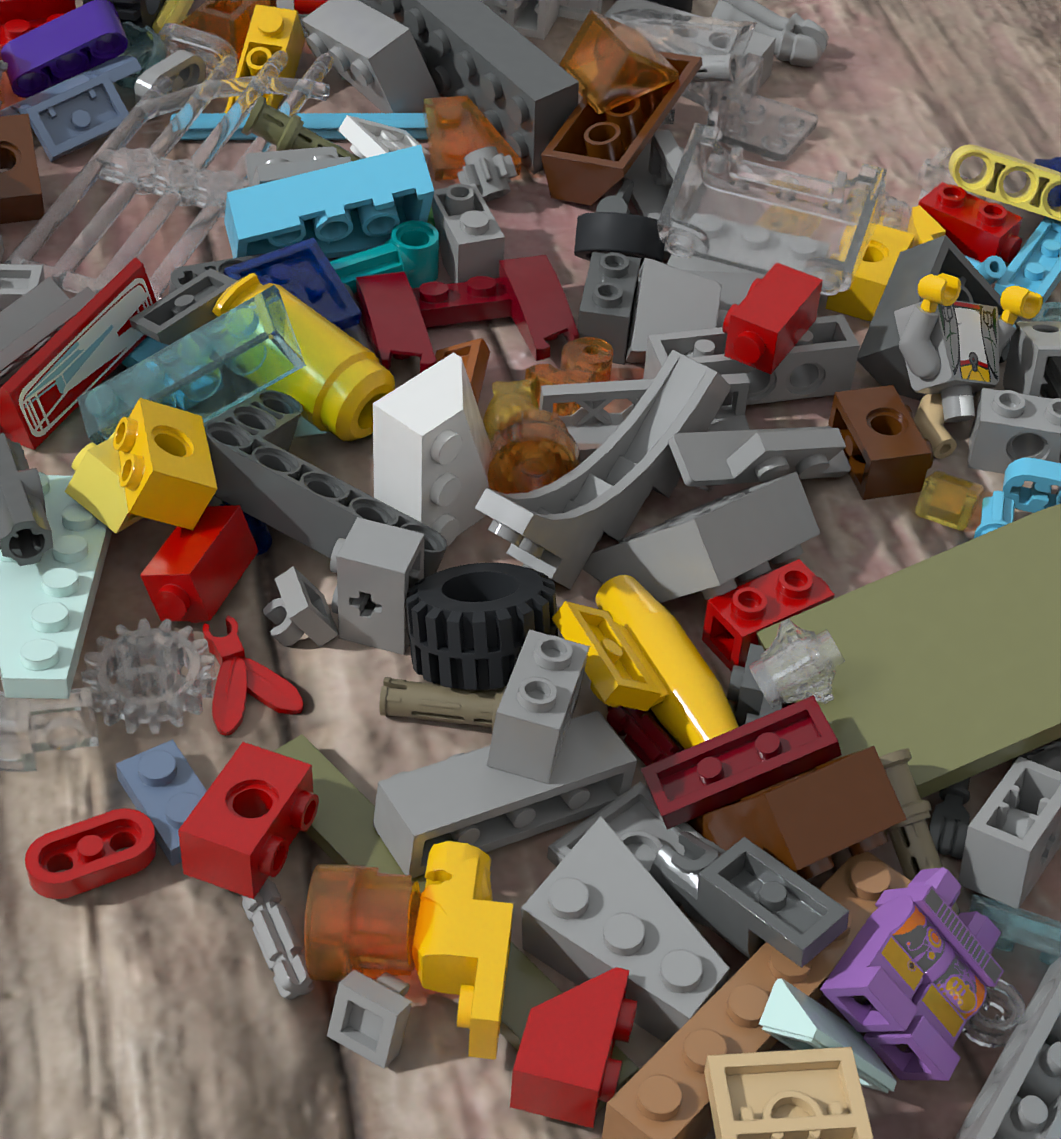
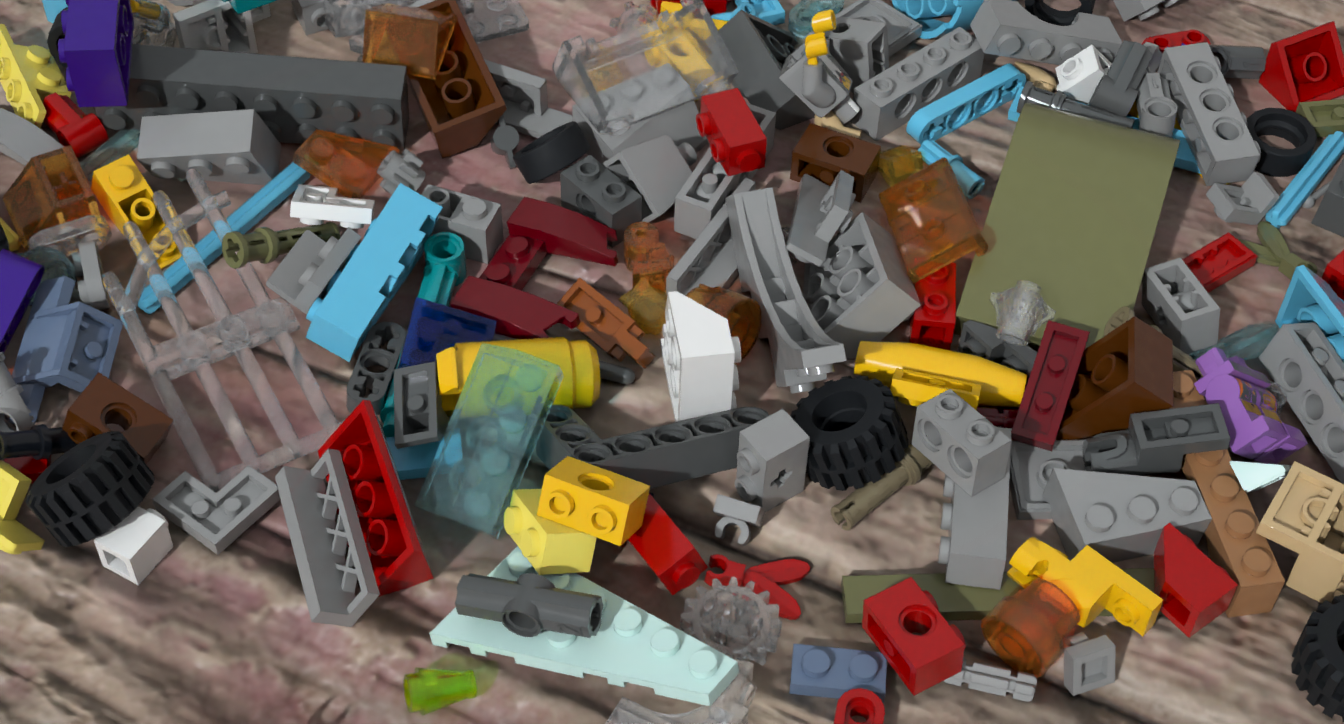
camera: 50 degrees left, 5 degrees up
none -> clear orange container [878,157,988,284]

